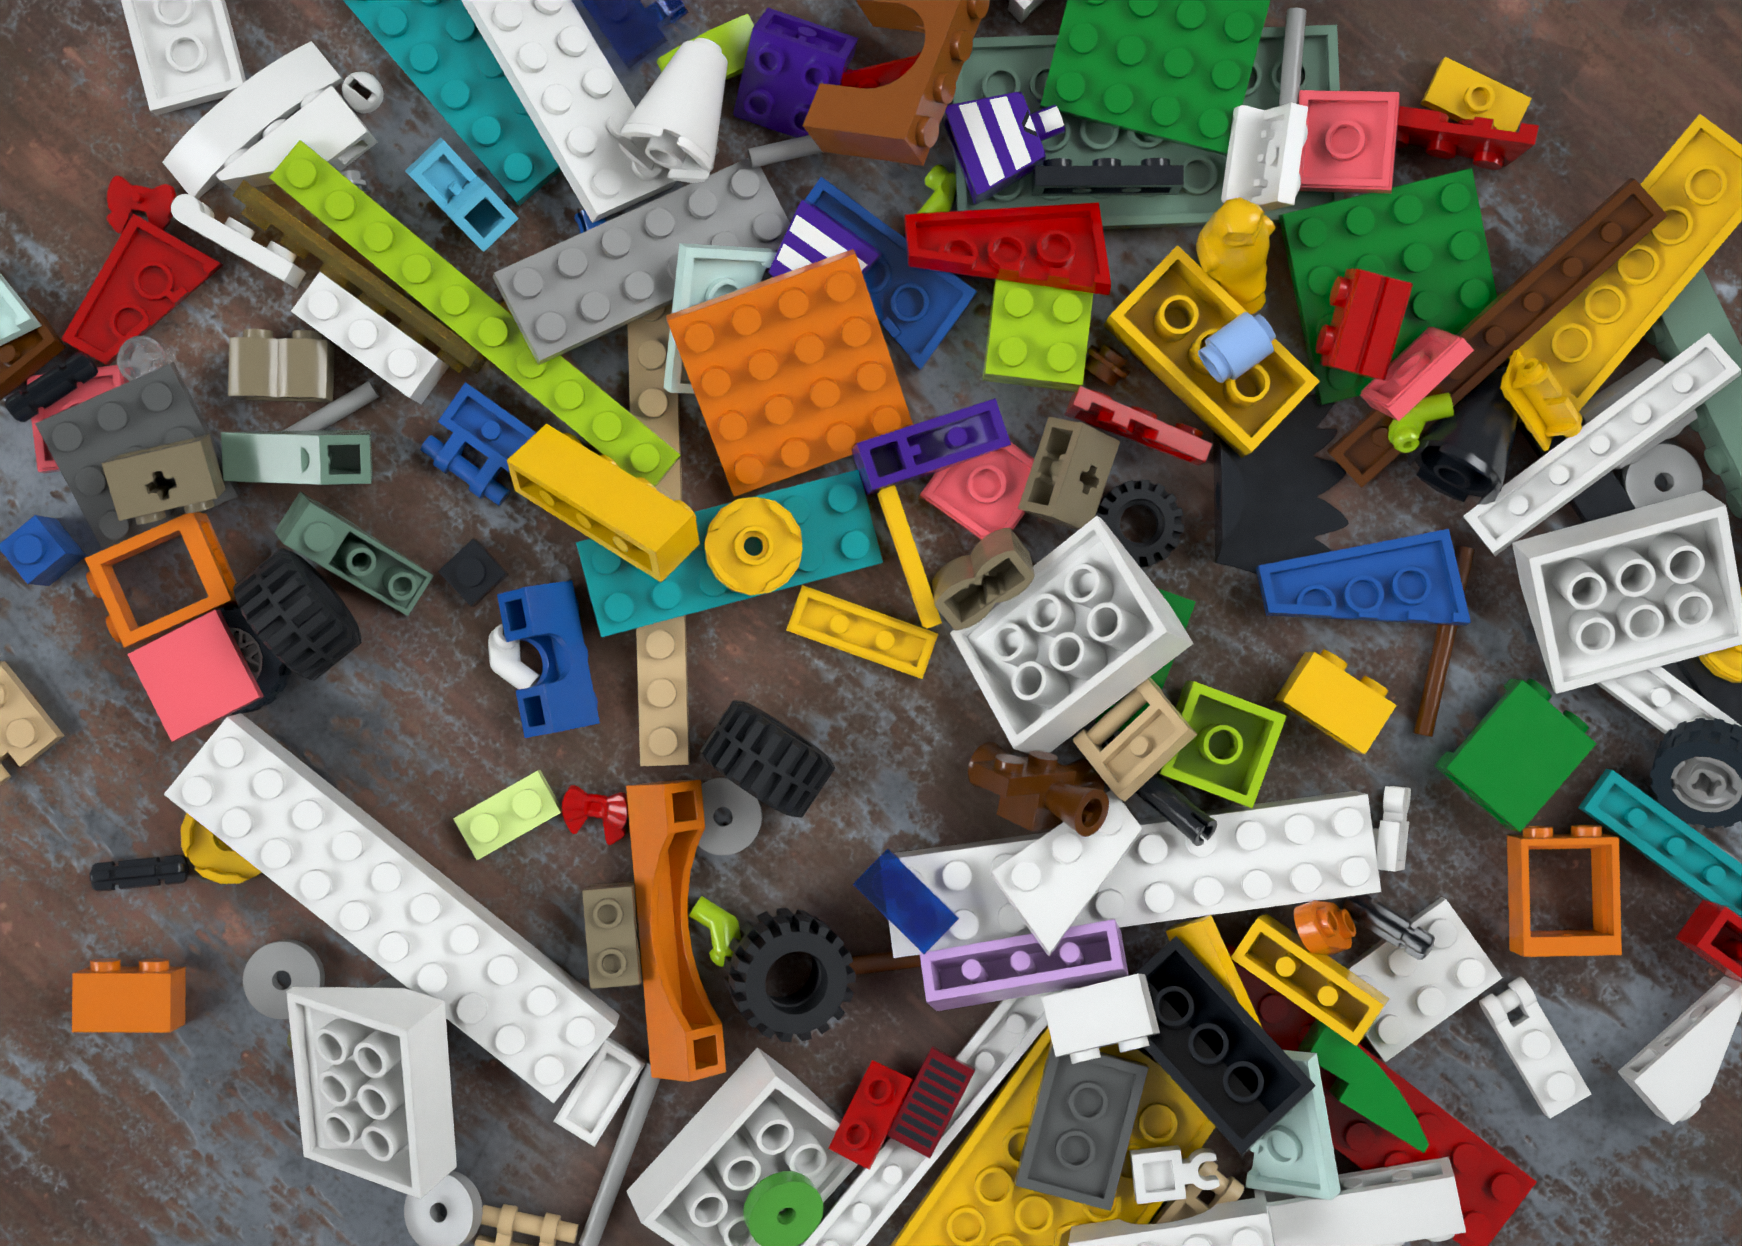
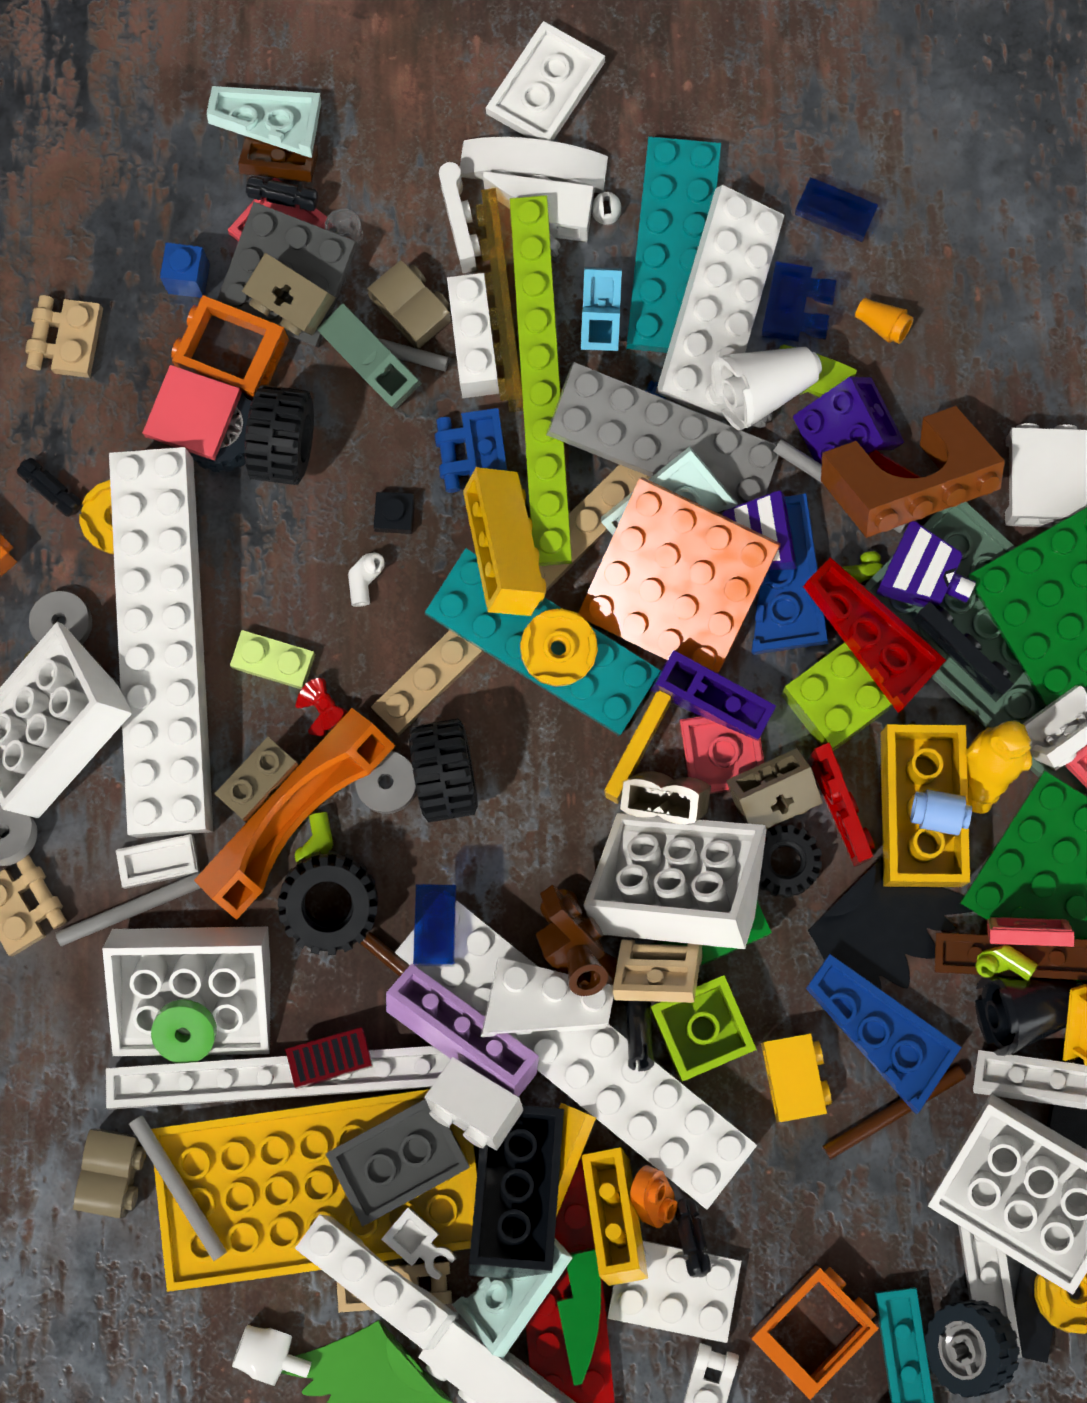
camera: 60 degrees right, 10 degrees down
red wing [61,213,223,365] -> none
red piece [106,175,176,234] -> none
sand green slope [274,491,434,616] -> none
blue arch [497,580,600,738] -> none
yellow tile [786,585,938,679] -> none
red hinge [828,1060,914,1170] -> none
reddish brown plate [1085,343,1130,387] -> none
red brick [1316,269,1413,381] -> none
white plate [1373,786,1411,872] -> none
green panel [1434,678,1597,832] -> none

